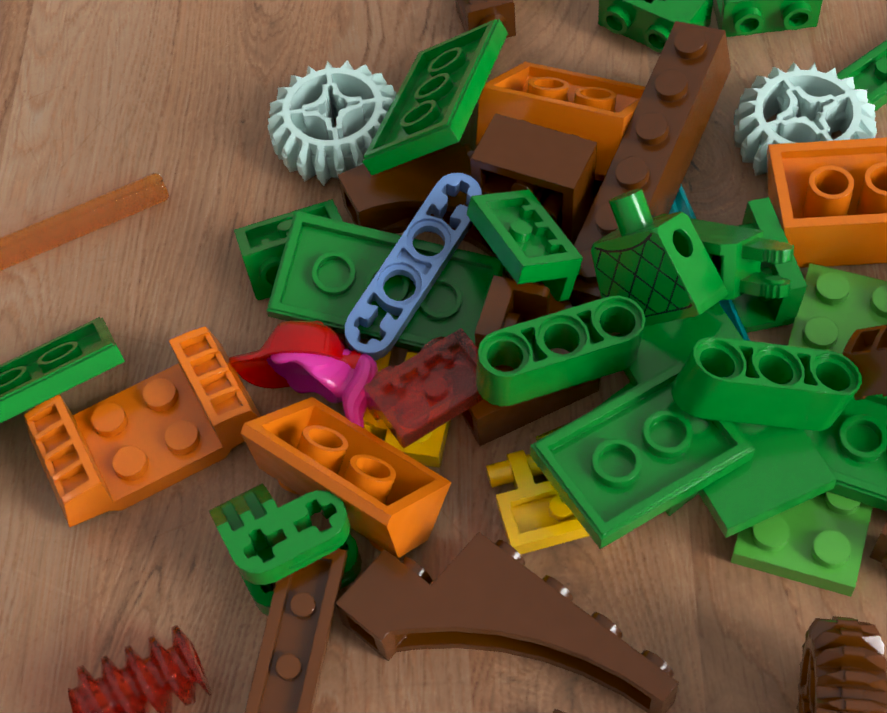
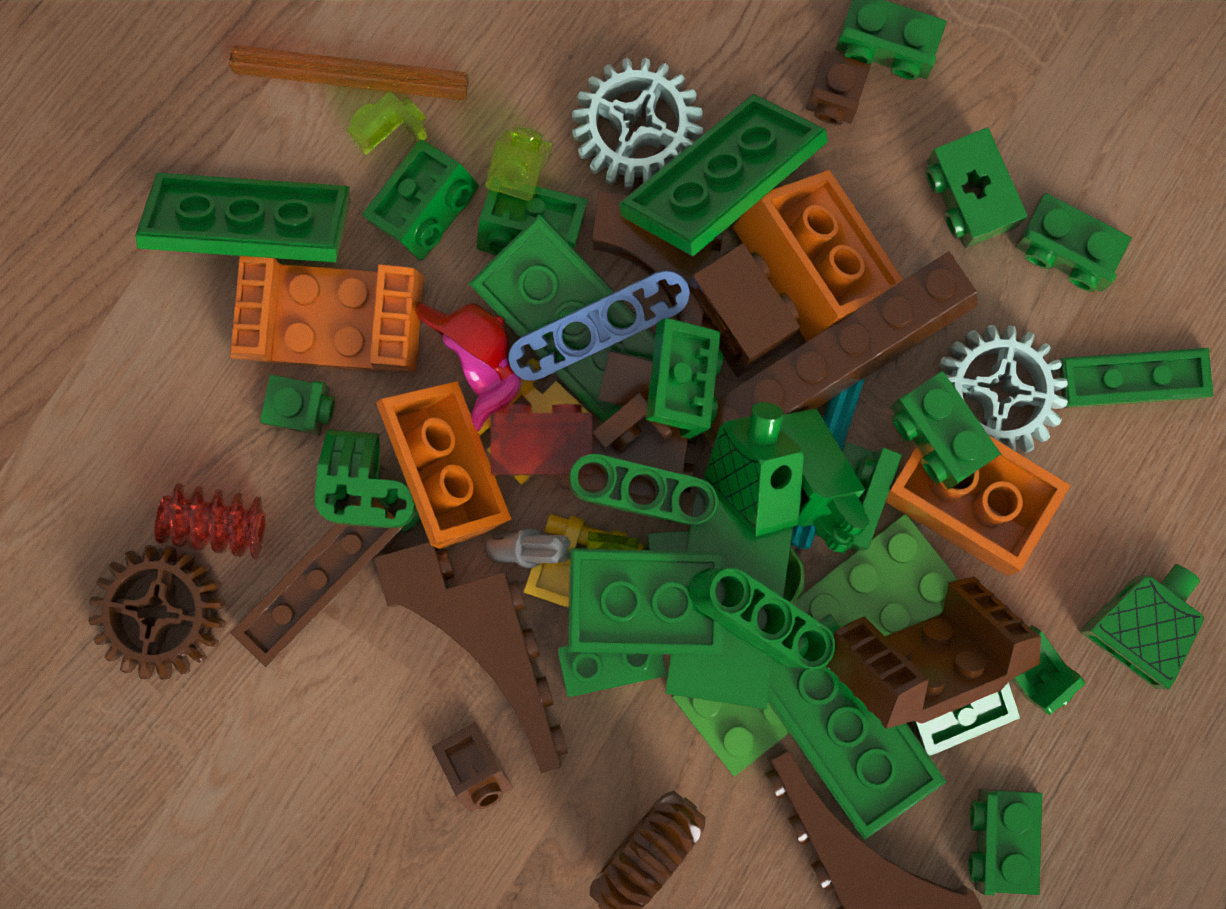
camera: 25 degrees right, 25 degrees up
none -> green bracket [260,374,335,436]
none -> clear neon green bracket [347,91,427,156]
none -> green bracket [361,139,479,261]
none -> clear neon green bracket [485,127,553,201]
none -> light grey axle [486,528,571,568]
none -> green bracket [558,645,667,697]
none -> reddish brown tile [598,349,653,406]
none -> green bracket [890,371,1001,490]

